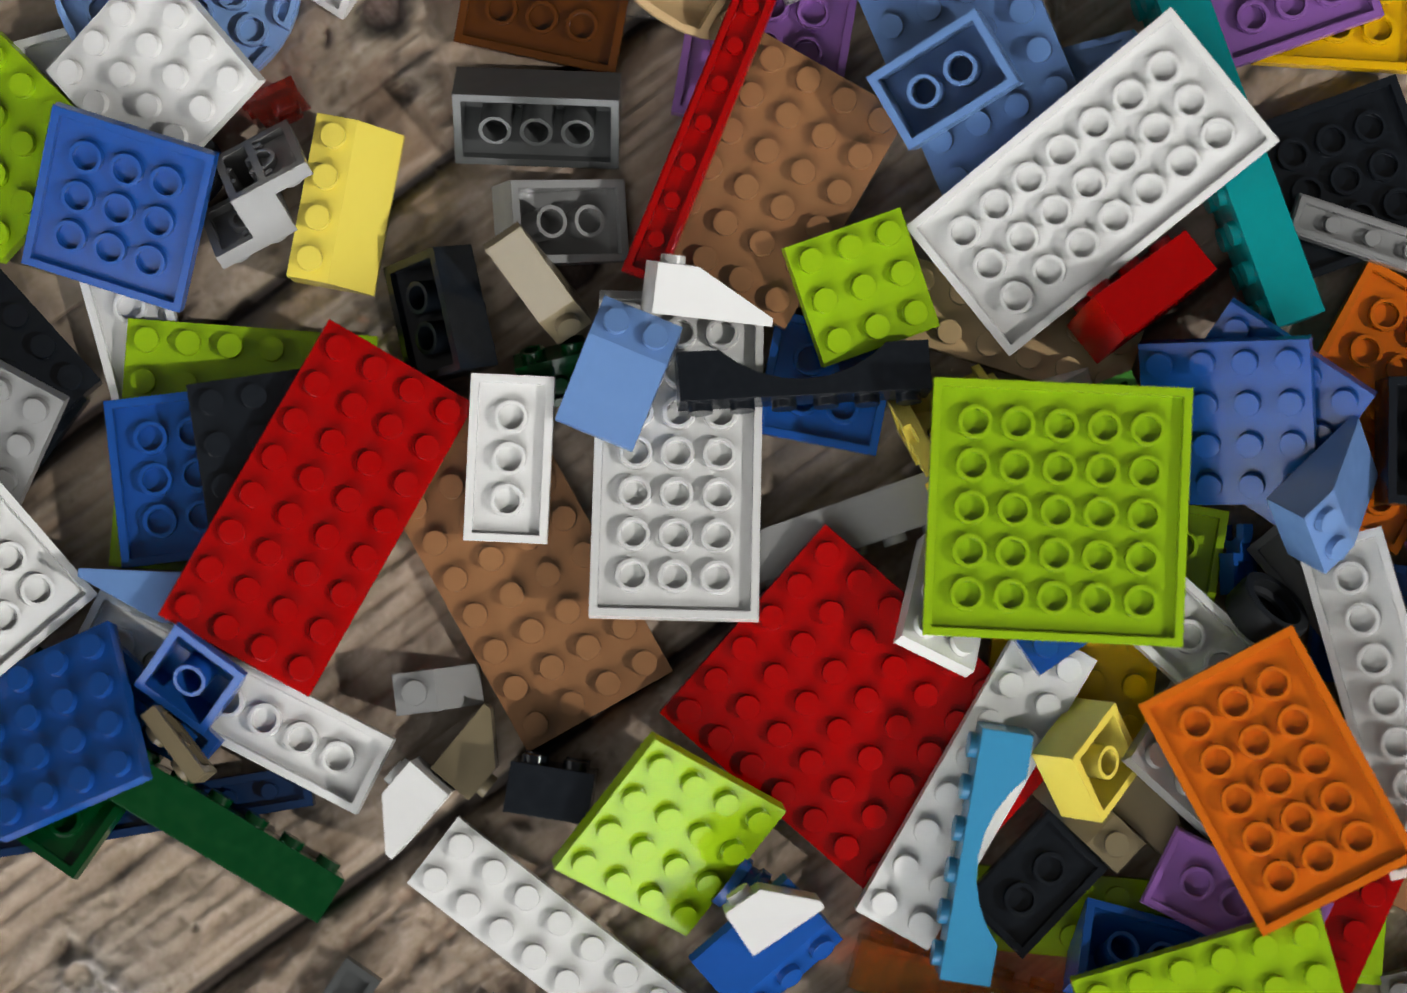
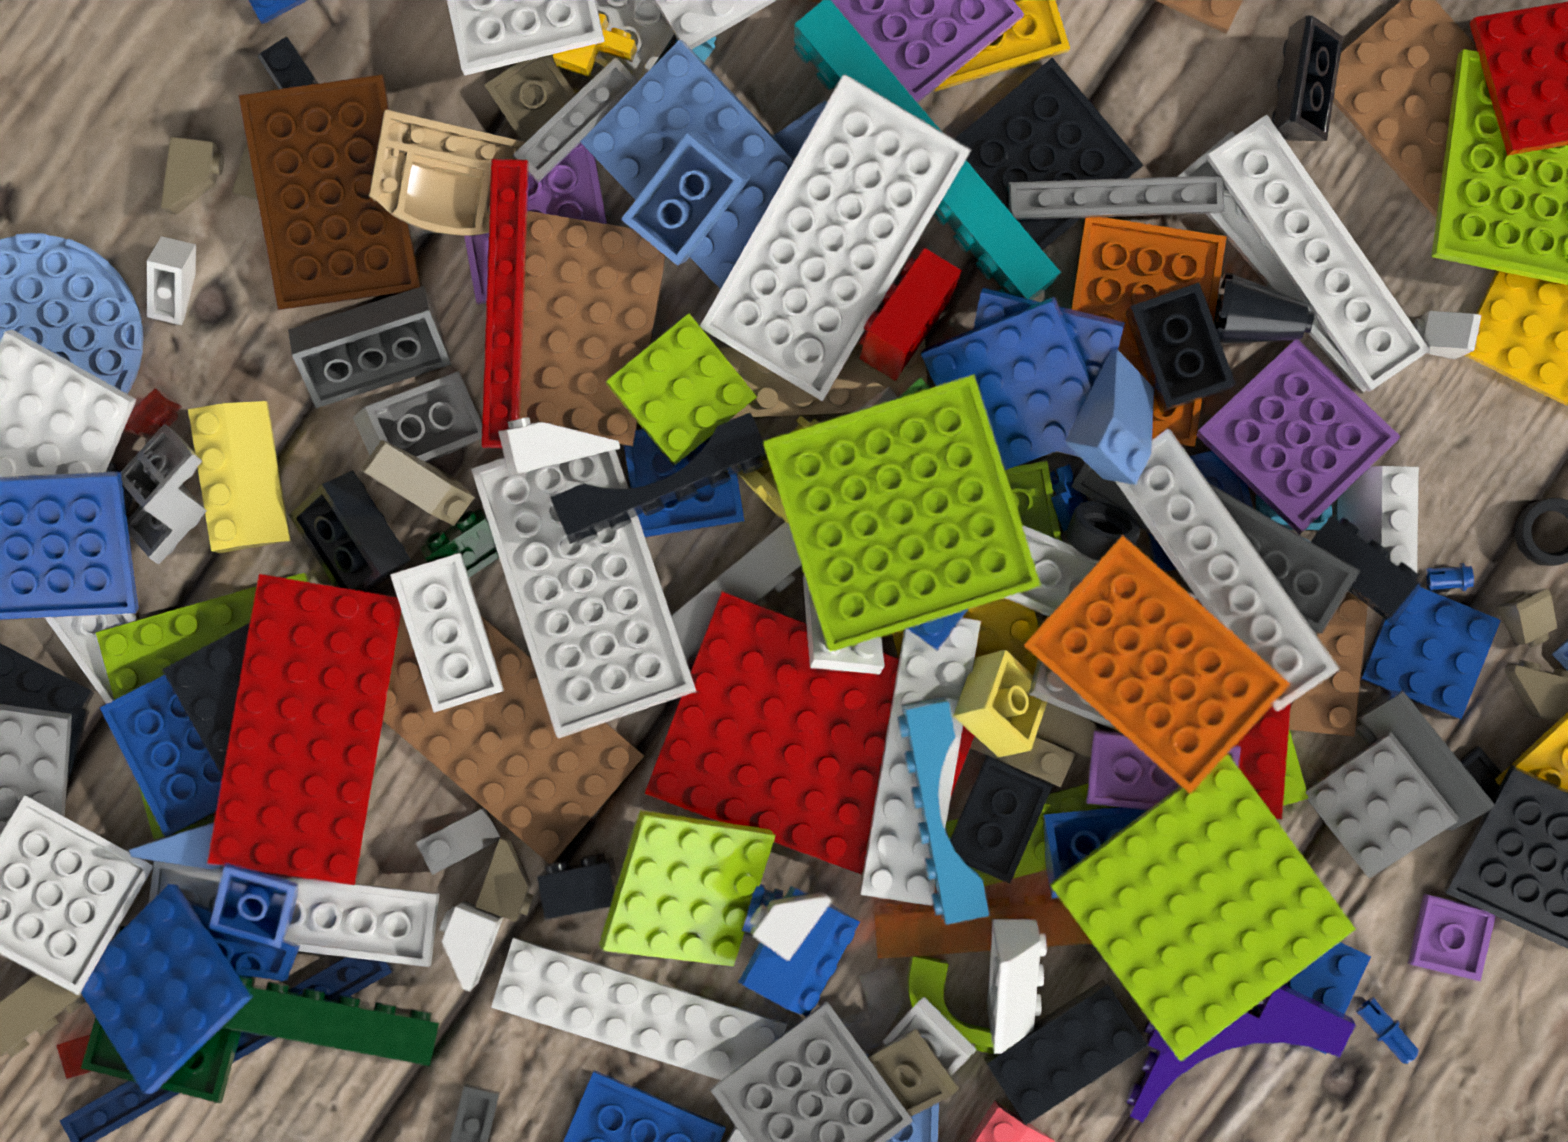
camera: 20 degrees left, 0 degrees up
dark tan plate [141,705,217,783] -> none
medium blue slope [555,295,683,452] -> none

